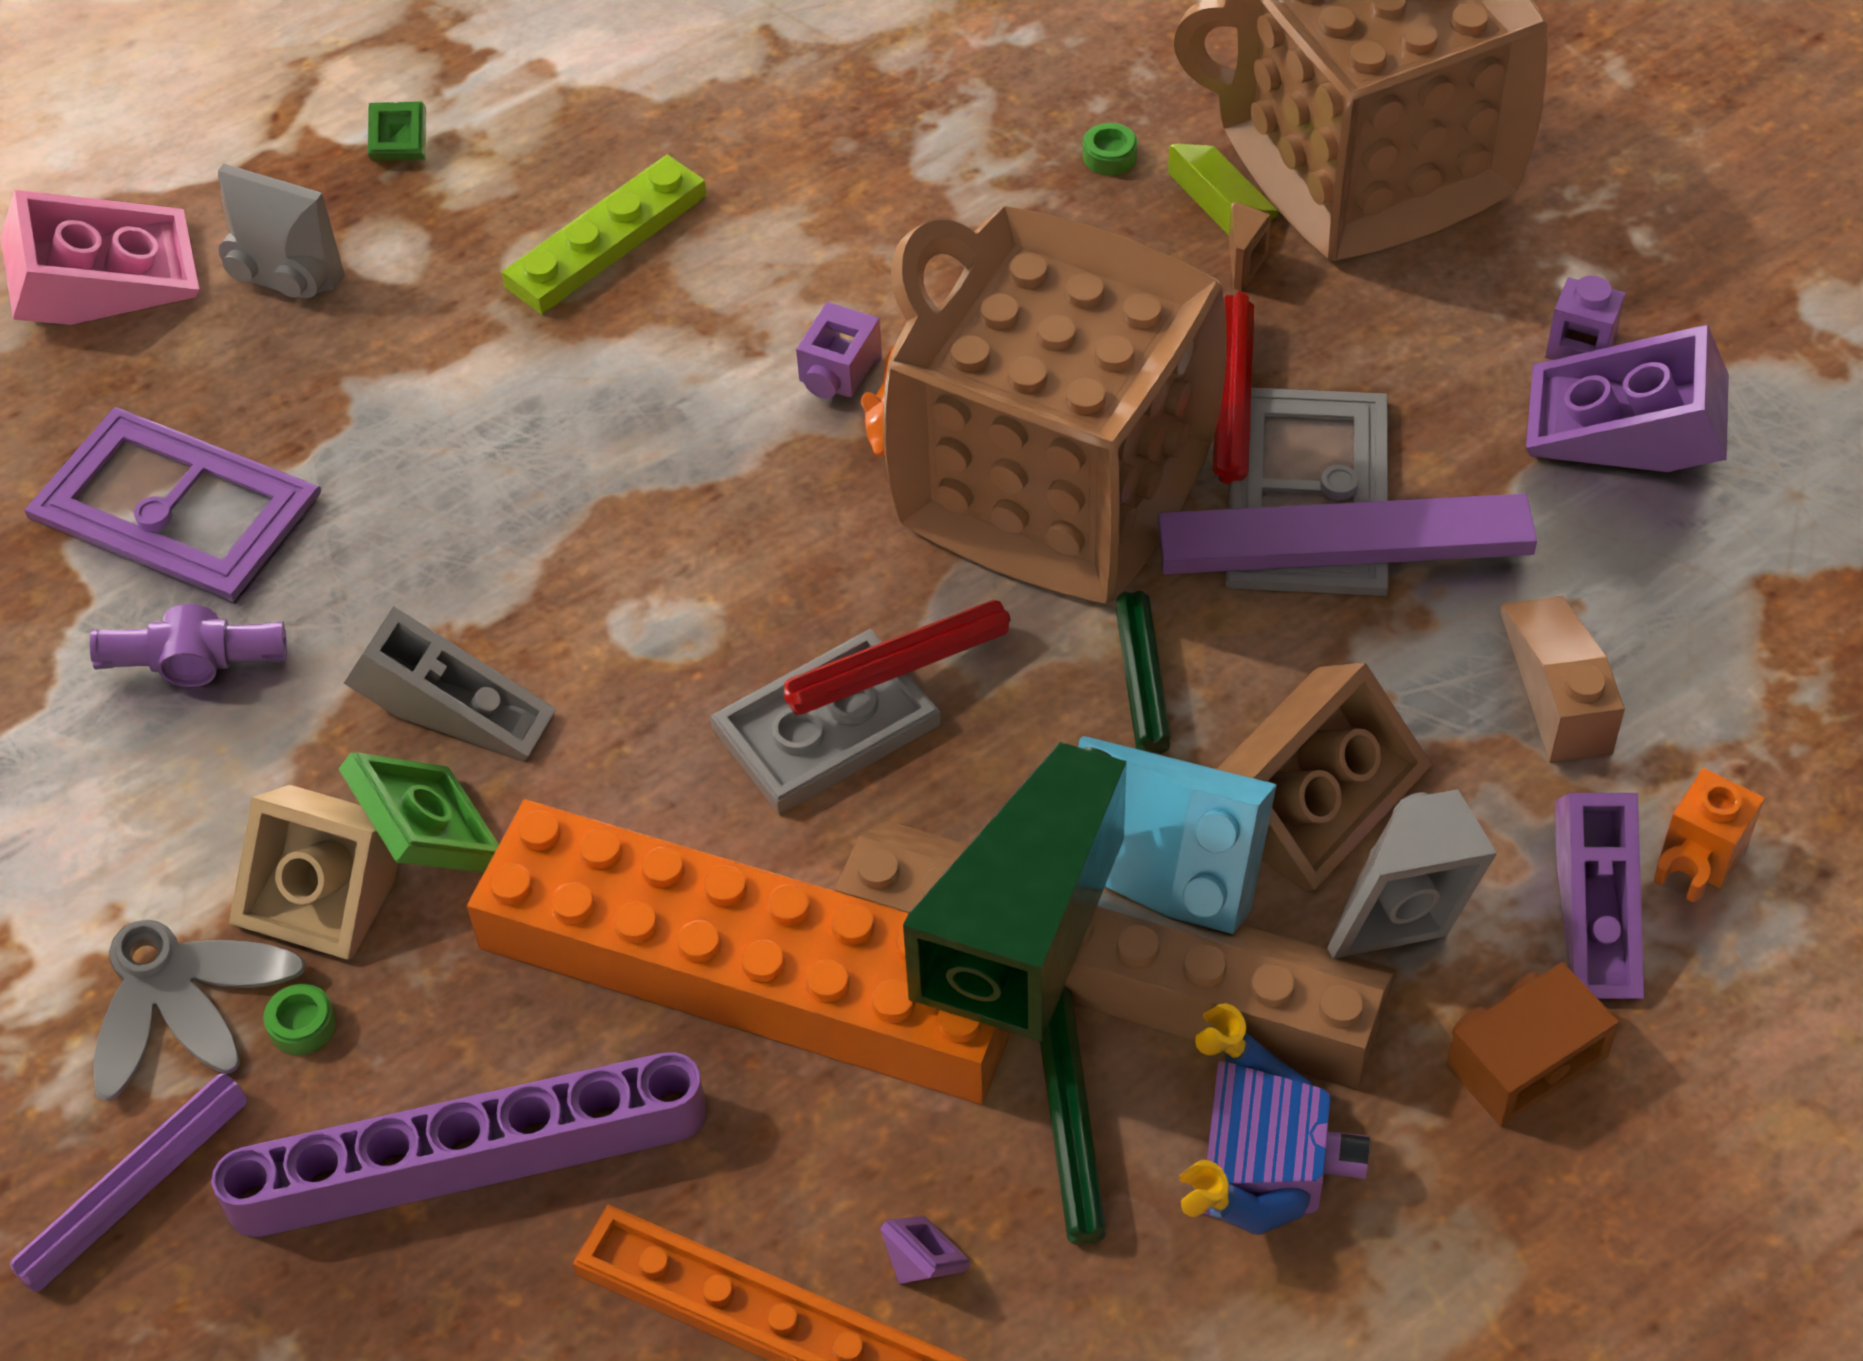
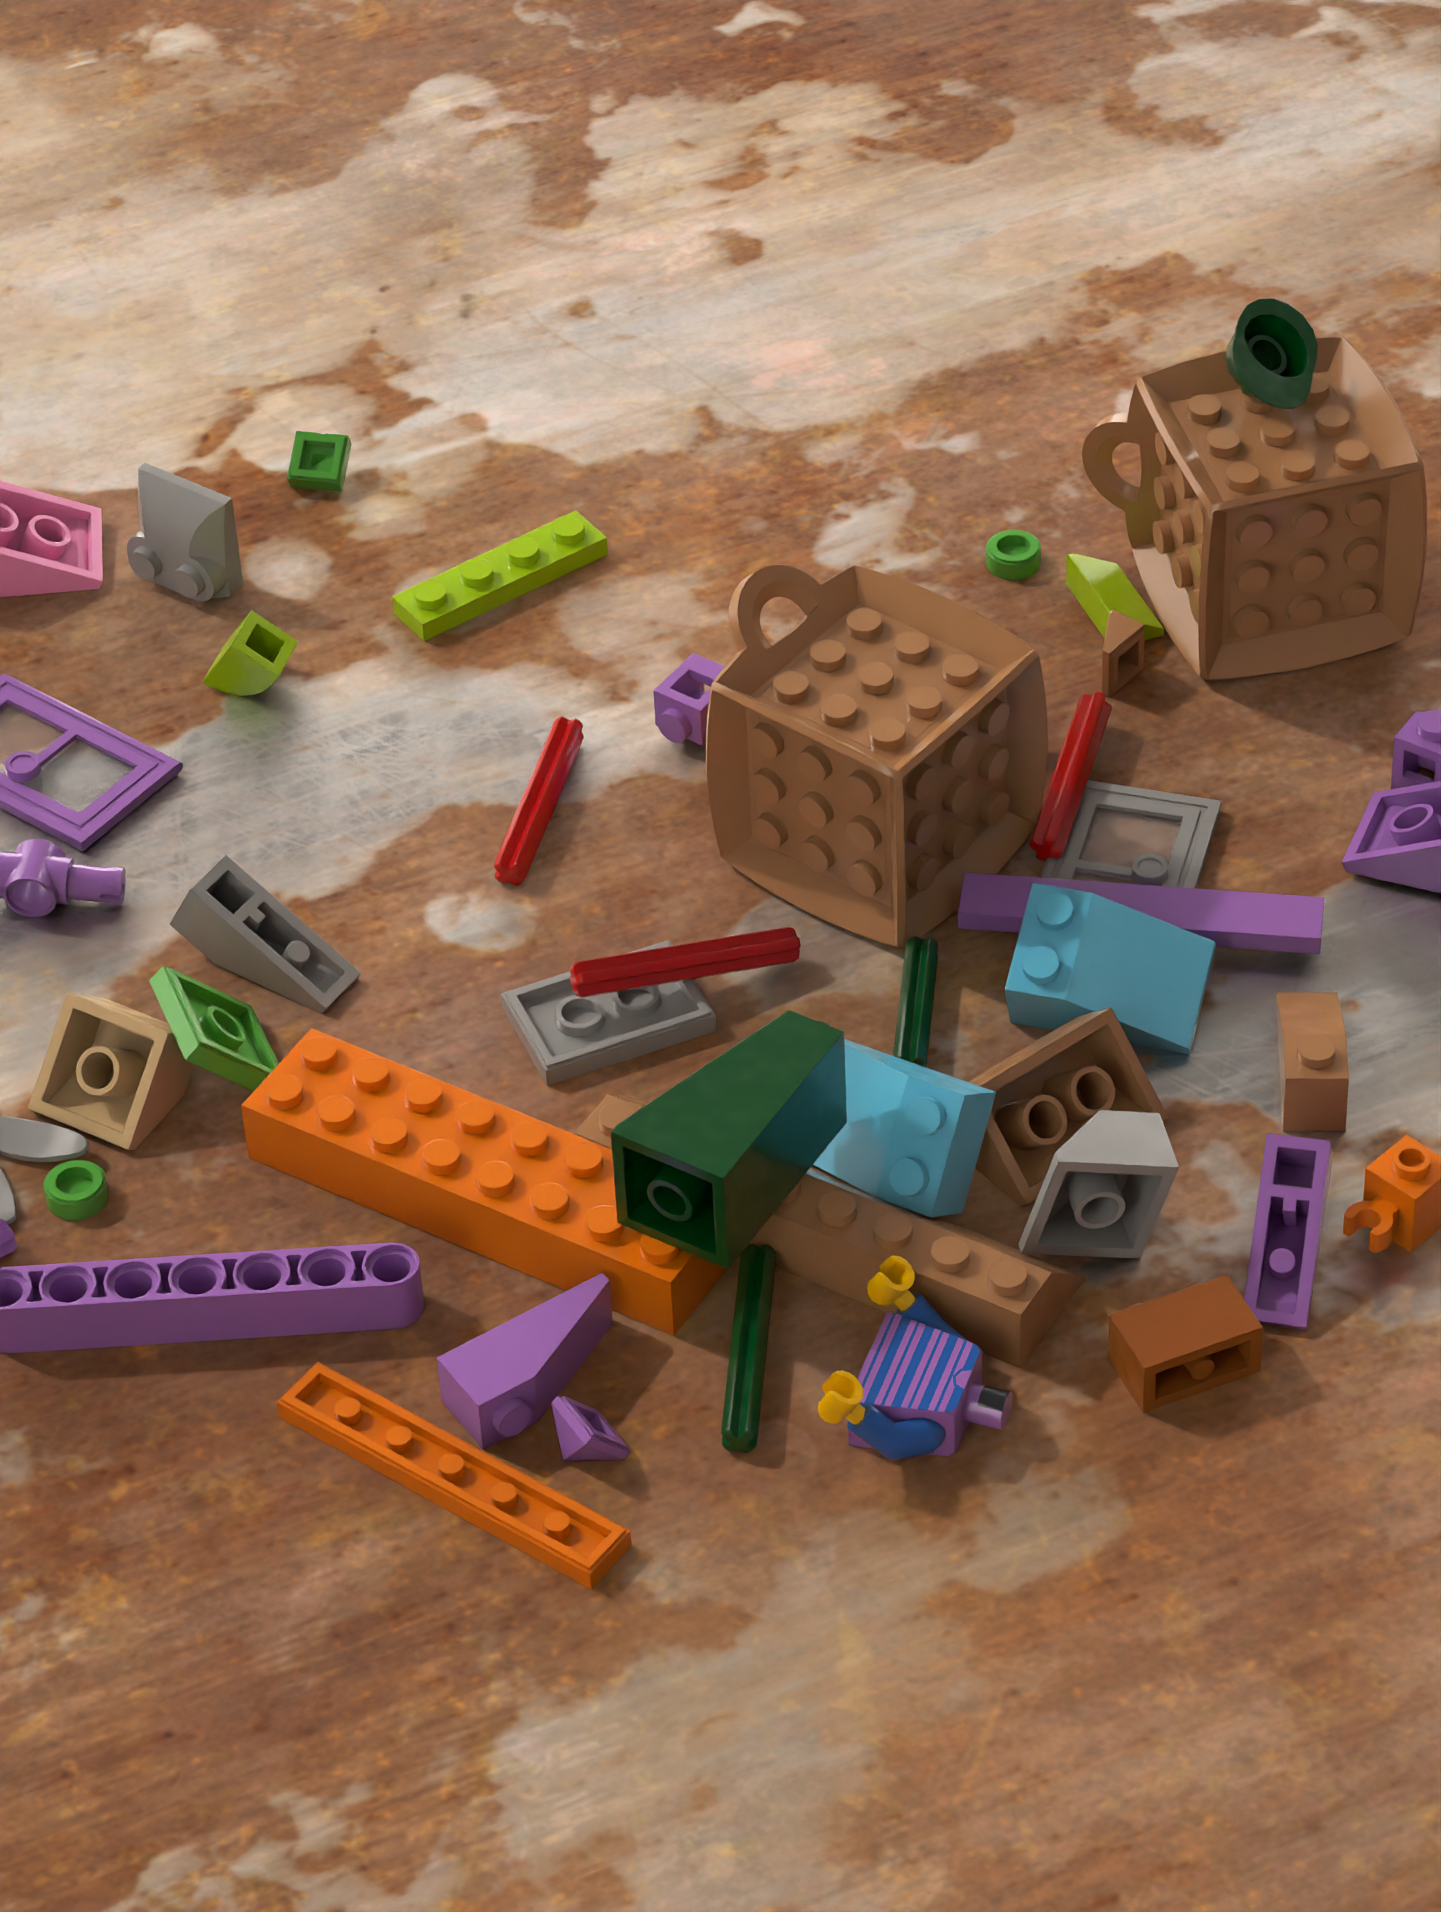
camera: 10 degrees right, 10 degrees down
none -> lime brick [202,610,298,696]
none -> medium lavender slope [437,1273,613,1450]
none -> red axle [493,716,584,886]
none -> medium azure slope [1005,883,1216,1054]

